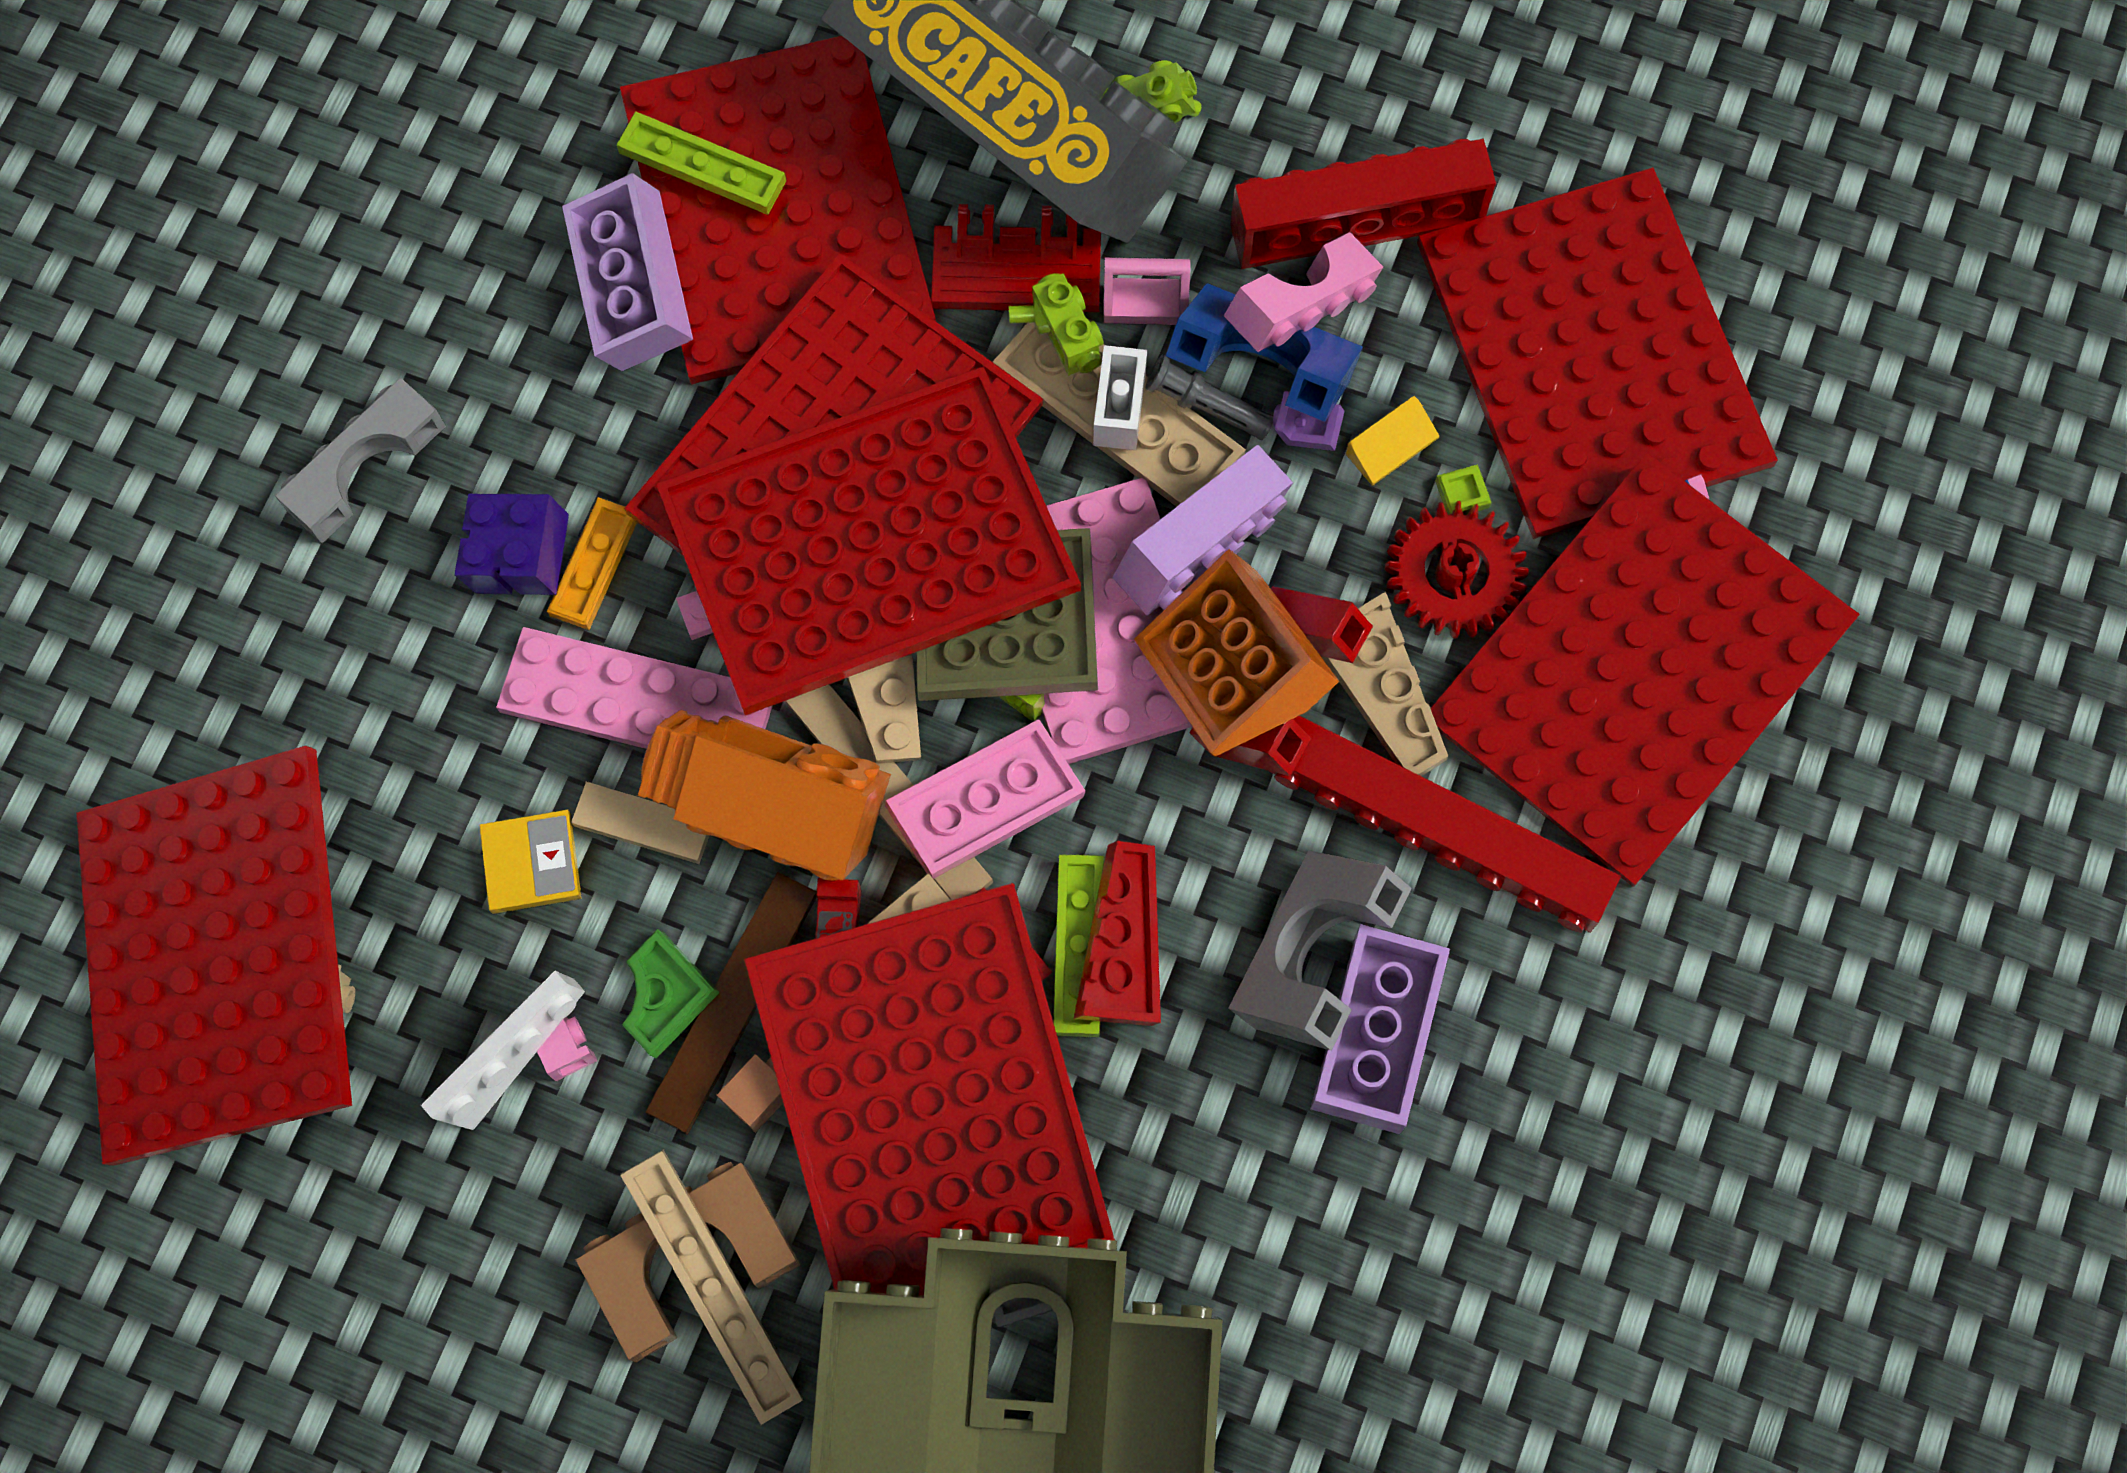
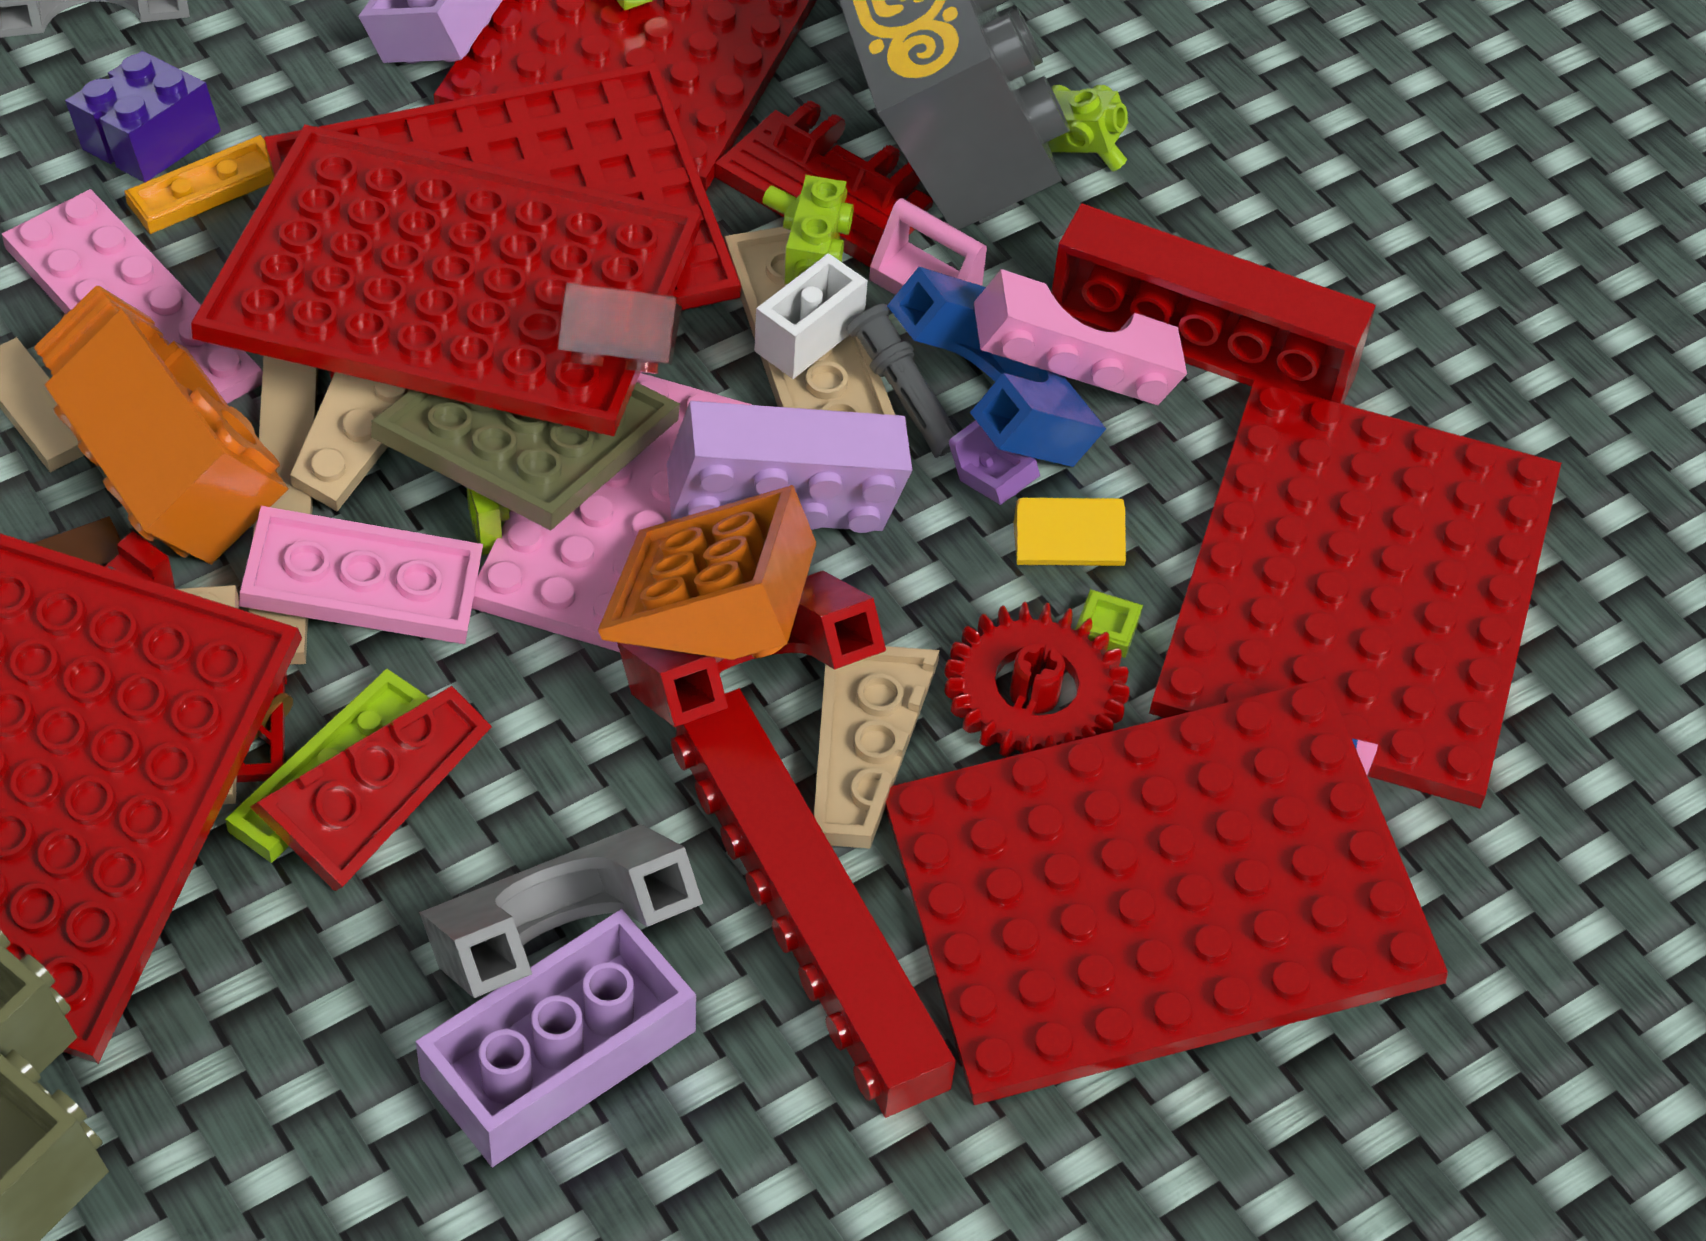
camera: 30 degrees right, 20 degrees down
none -> clear red slope [558,283,682,374]

